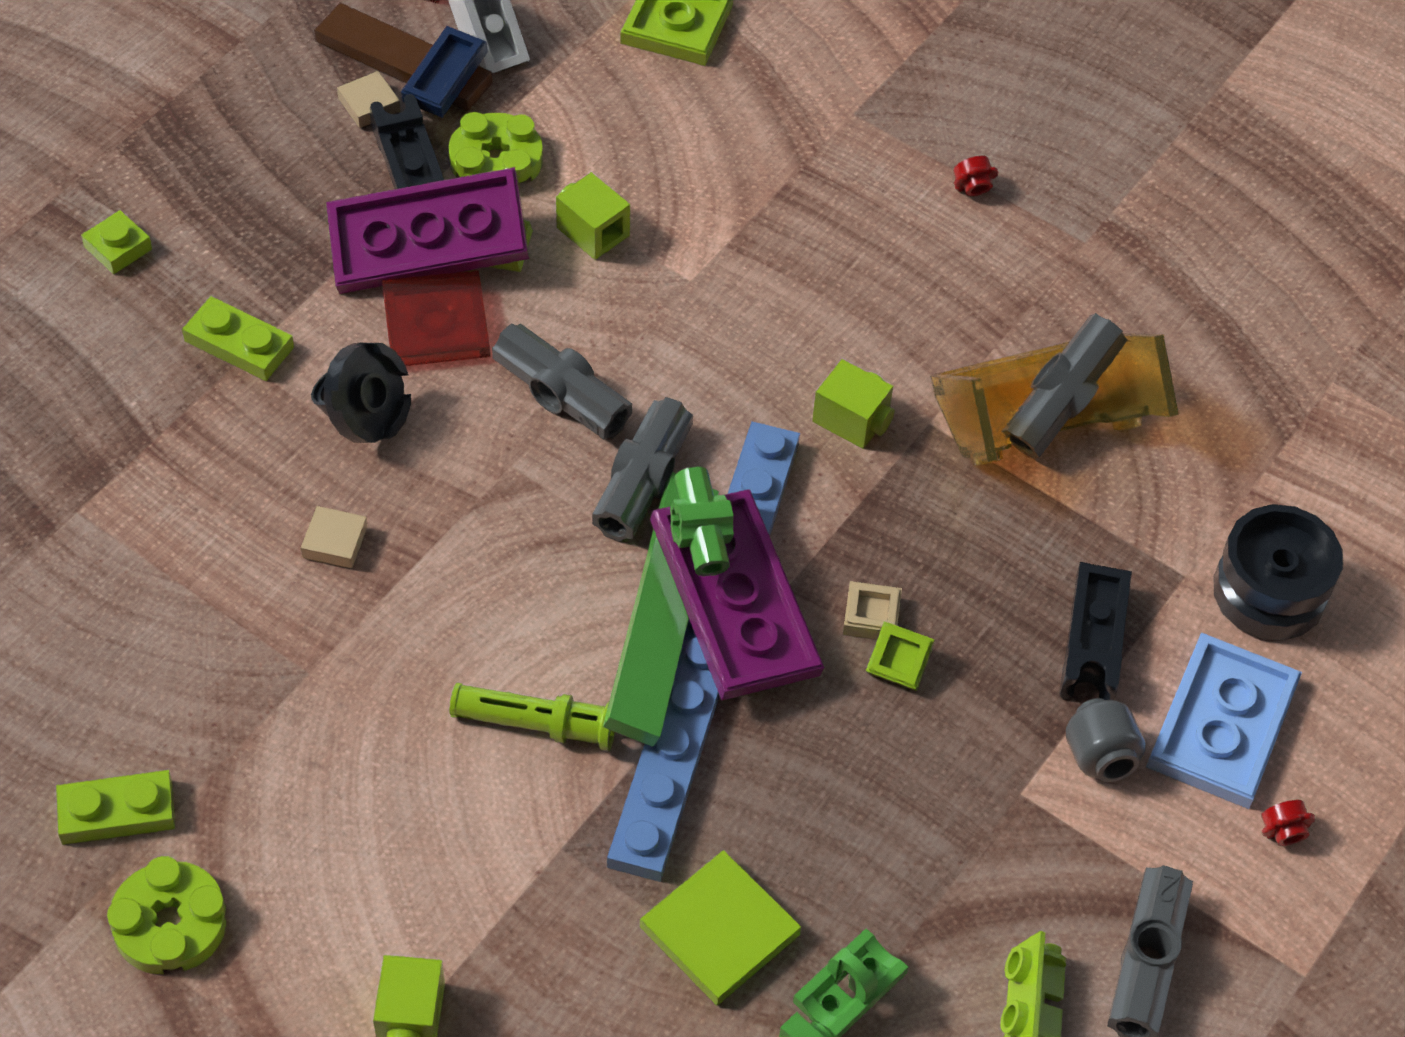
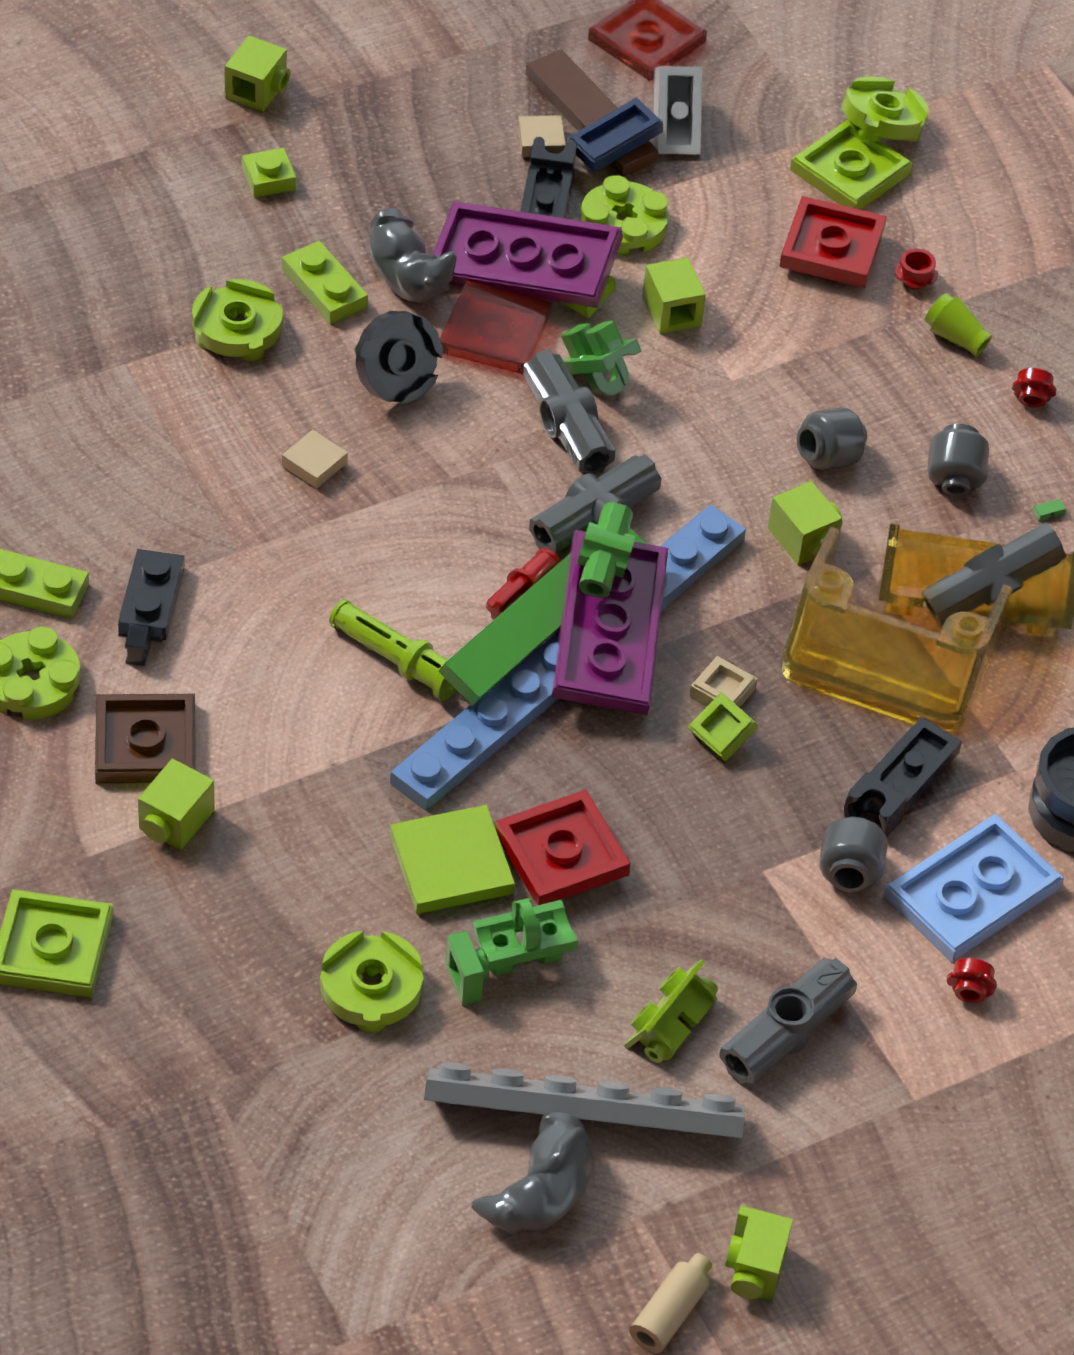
camera: 25 degrees right, 5 degrees down
none -> reddish brown tile [95,693,196,783]
none -> black hinge [118,549,185,666]
none -> lime plate [192,279,283,361]
none -> lime brick [225,35,291,112]
none -> dark grey animal [369,208,457,303]
none -> red axle [486,548,561,620]
none -> red plate [495,789,631,906]
none -> bright green hips [561,321,642,396]
none -> red plate [779,196,887,288]
none -> clear yellow windscreen [781,526,1012,733]
none -> dark grey head [797,407,867,471]
none -> red plate [895,248,938,289]
none -> lime cone [924,293,993,356]
none -> dark grey head [927,424,990,496]
none -> bright green piece [1033,499,1066,521]

